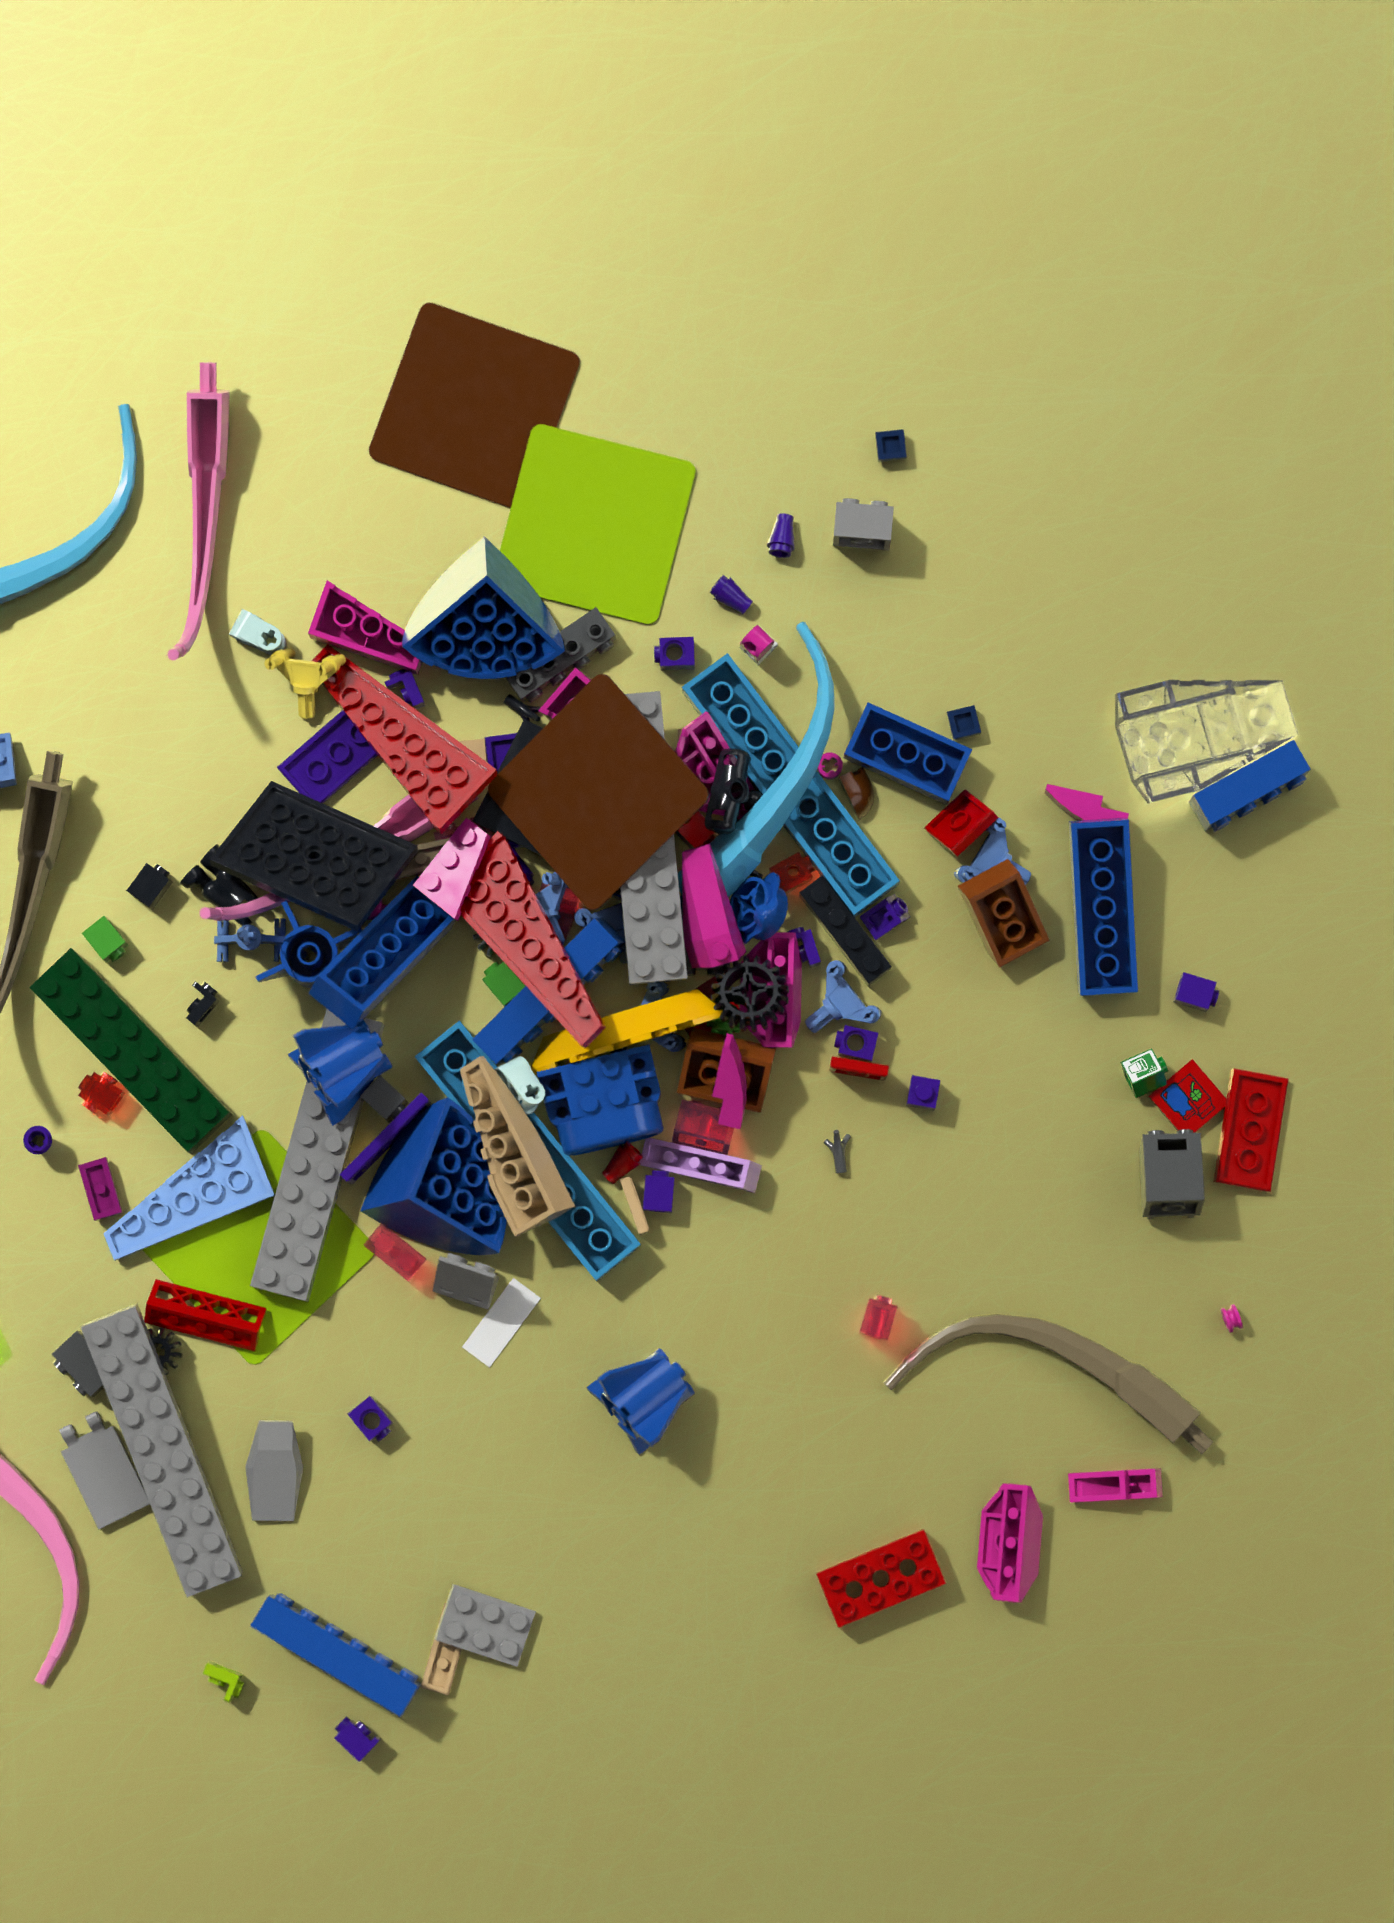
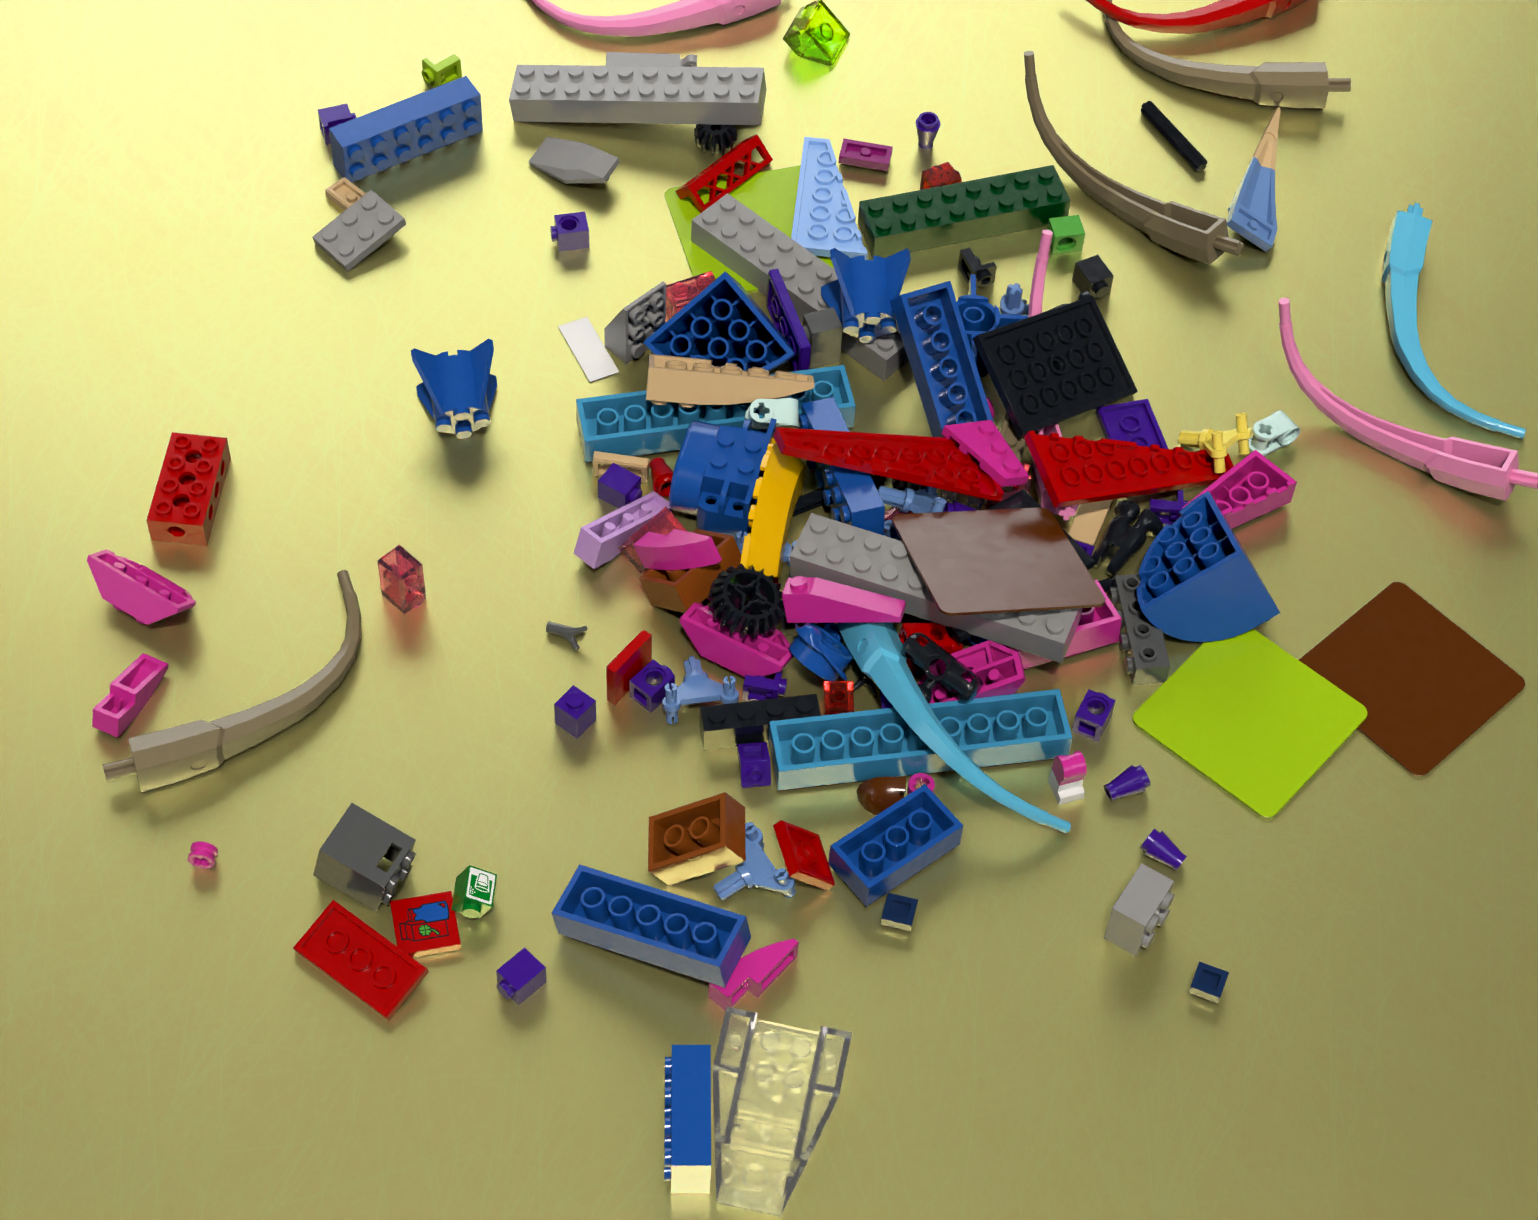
camera: 110 degrees right, 30 degrees down
none -> black piece [1092,500,1163,576]

